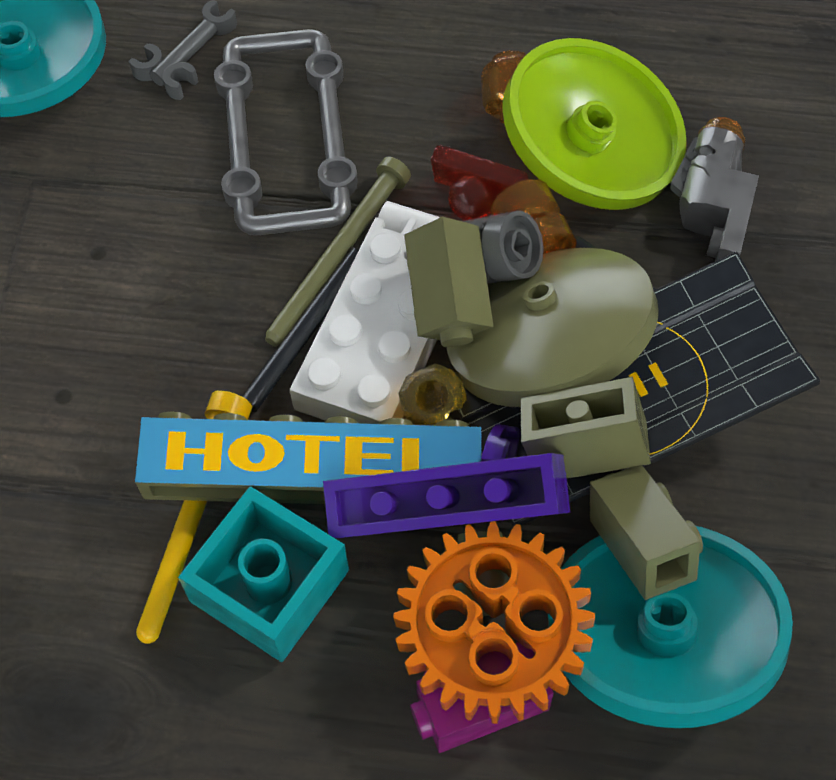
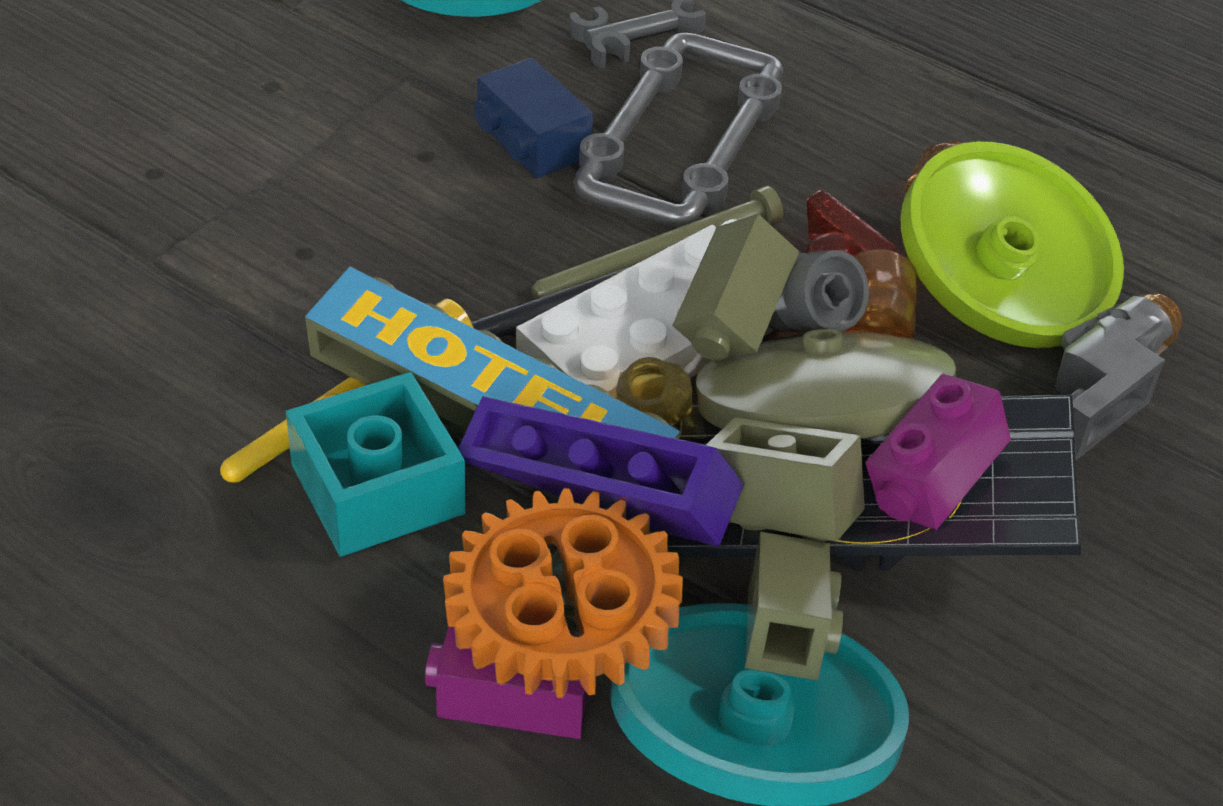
camera: 25 degrees right, 15 degrees down
none -> dark blue brick [474,57,593,179]
none -> magenta brick [865,373,1011,530]

